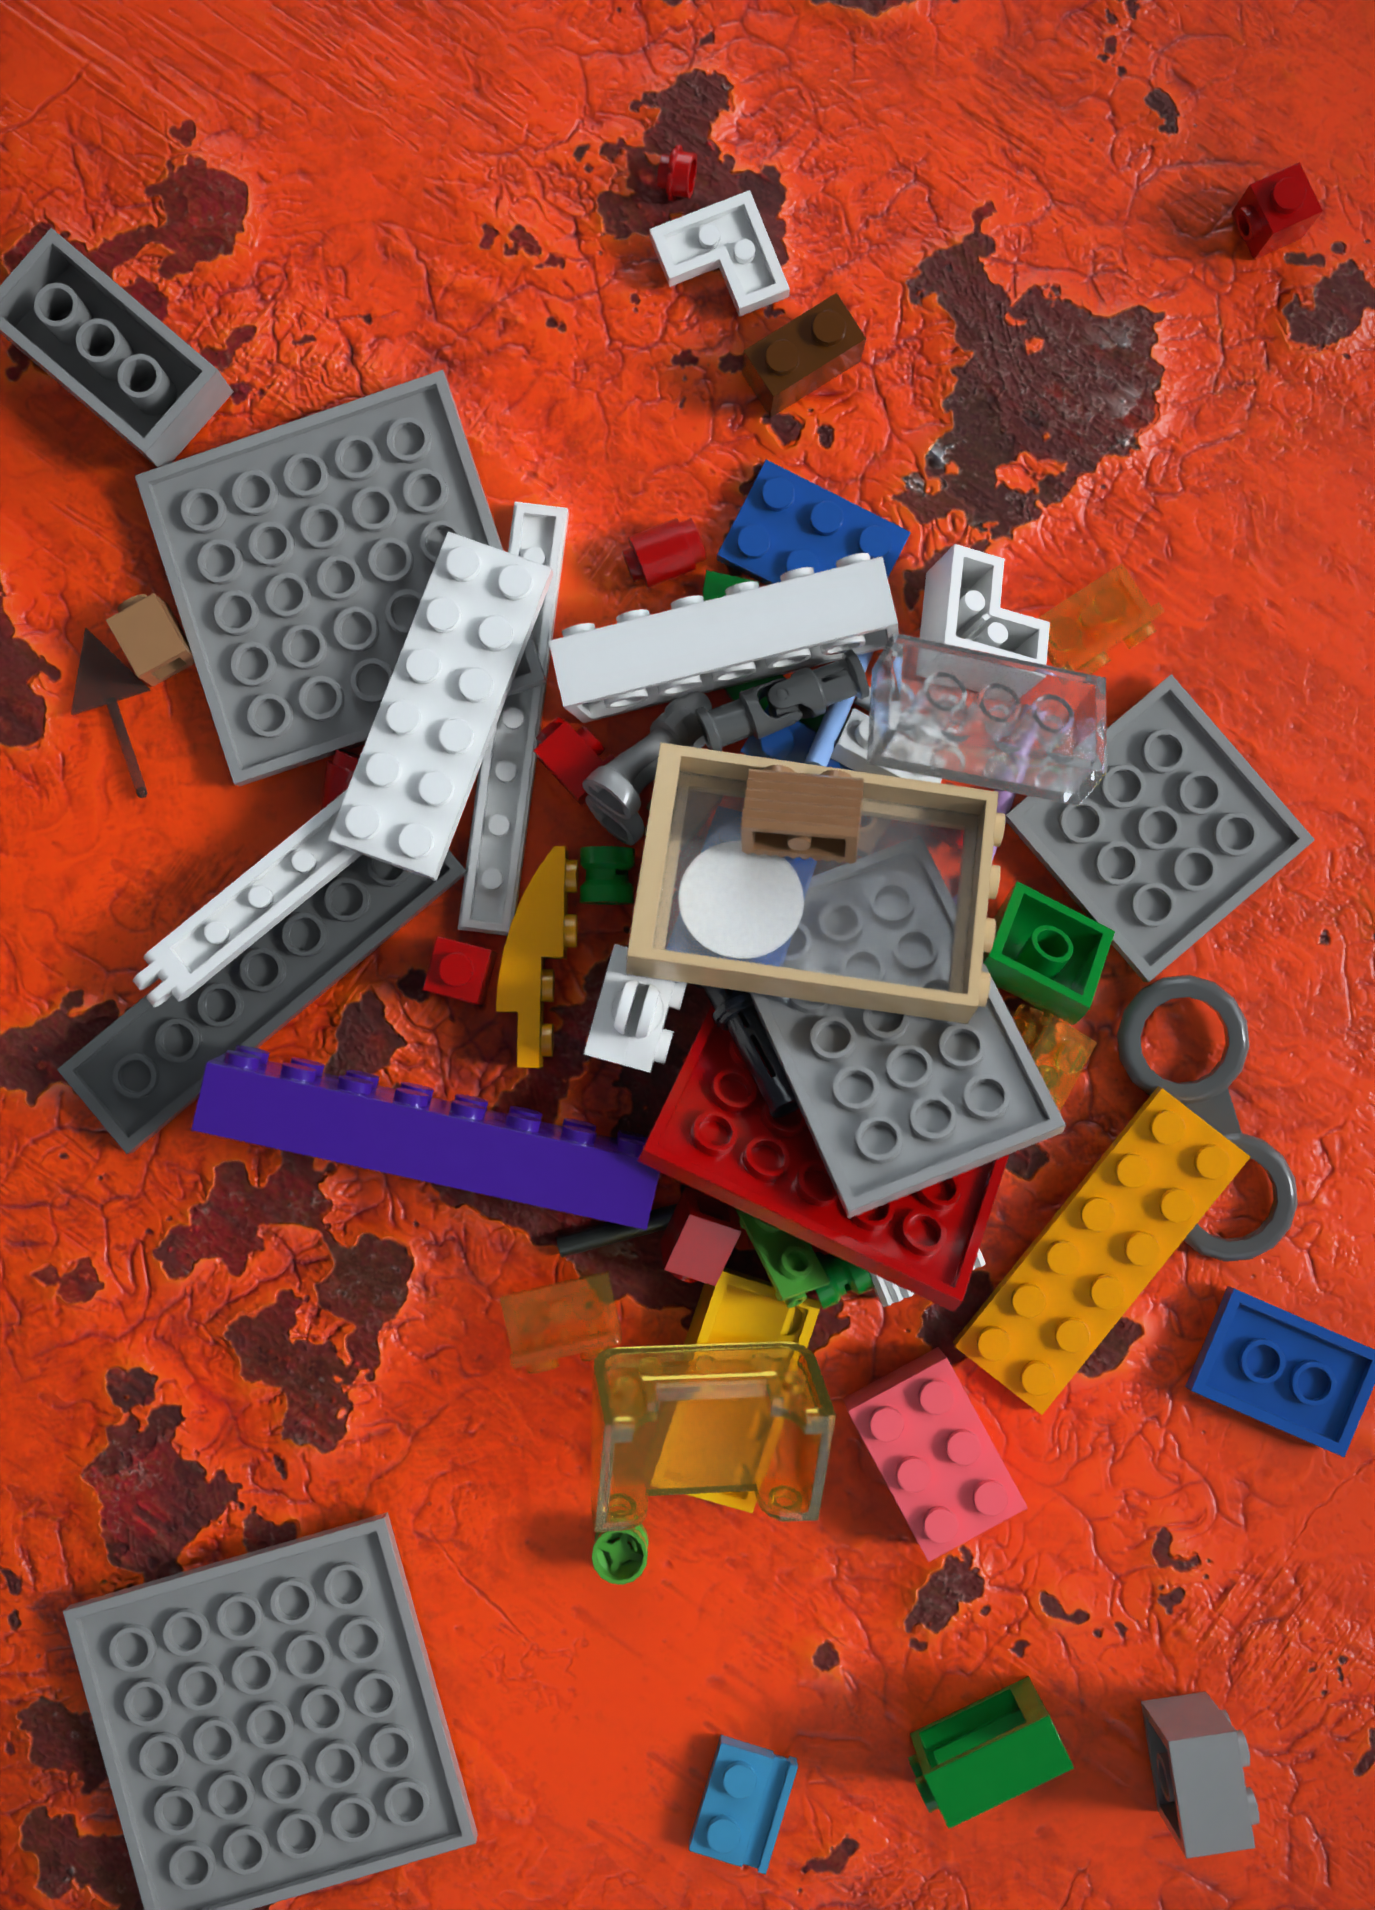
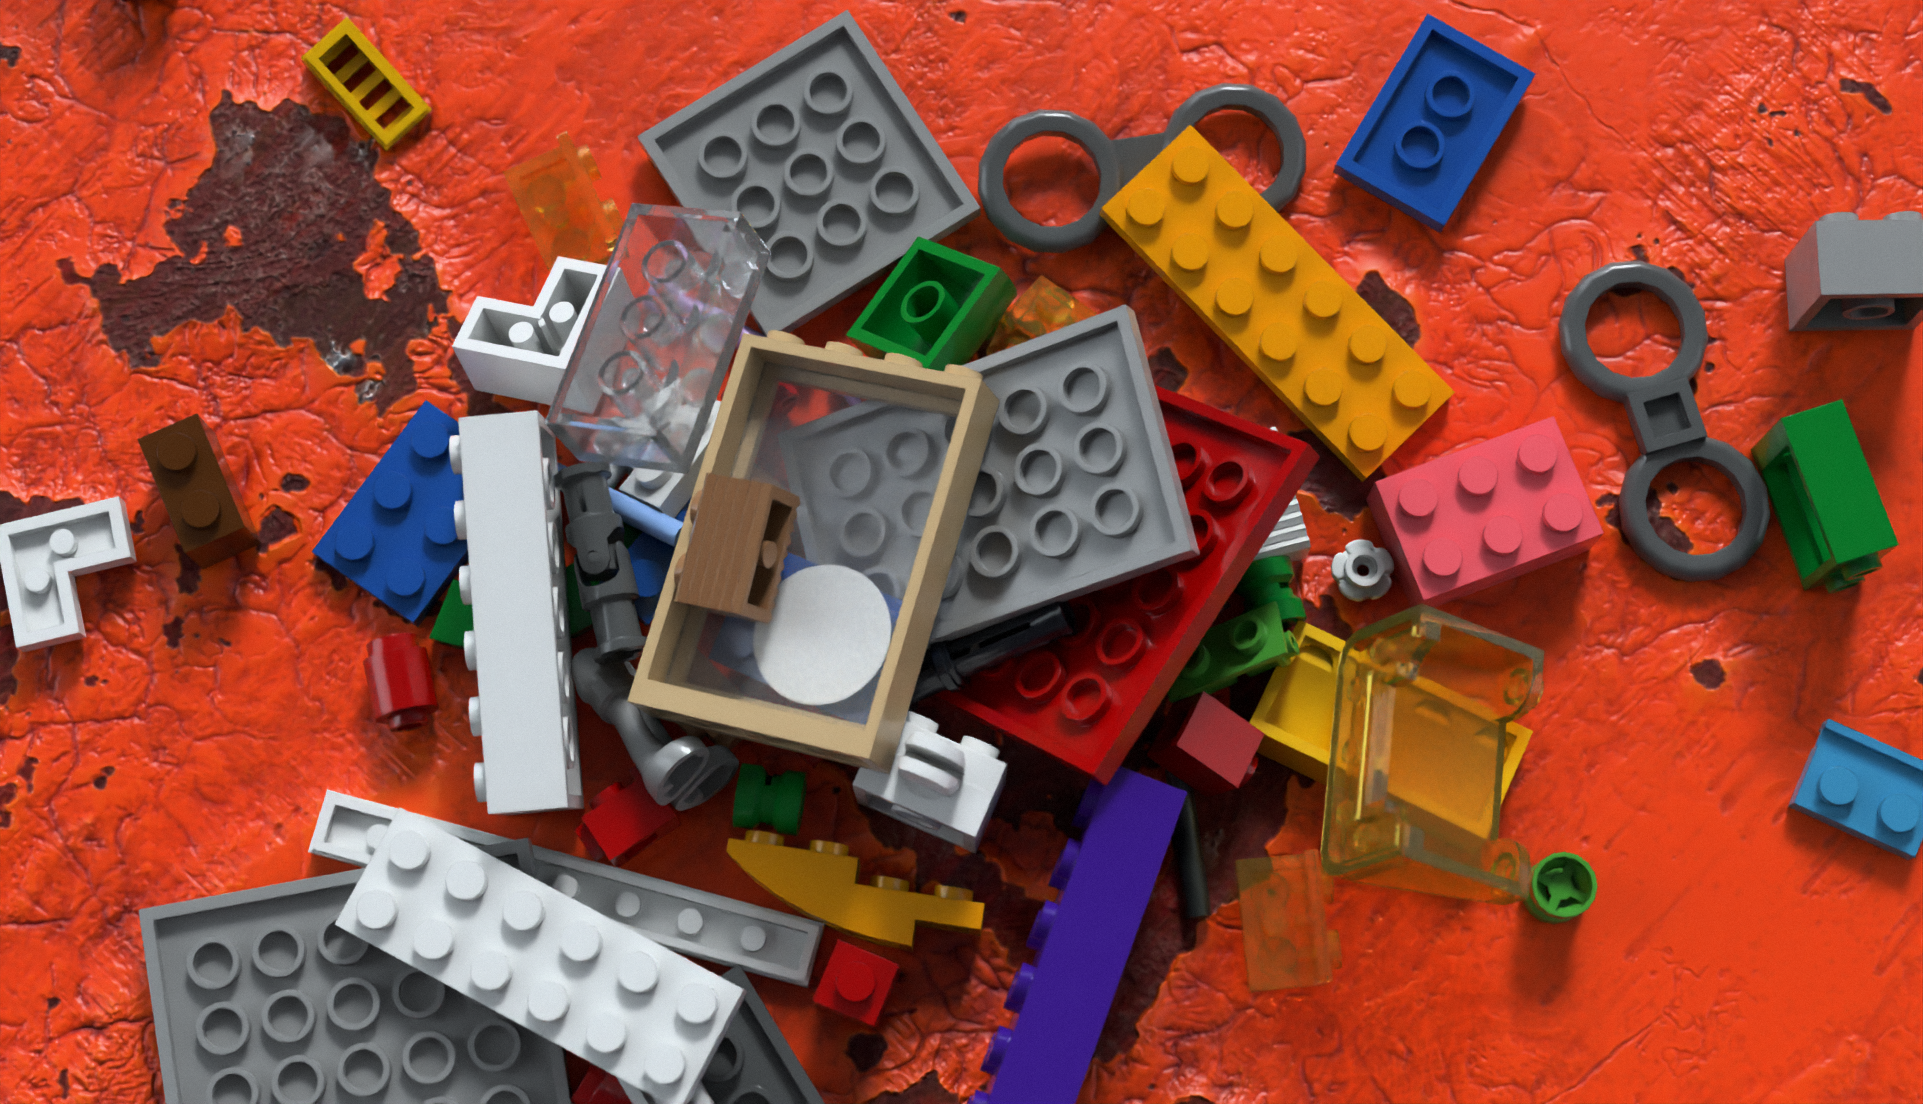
camera: 80 degrees left, 10 degrees down
none -> yellow slope [301,17,432,152]
none -> white plate [1331,539,1394,602]
none -> dark grey bar [1558,260,1770,582]

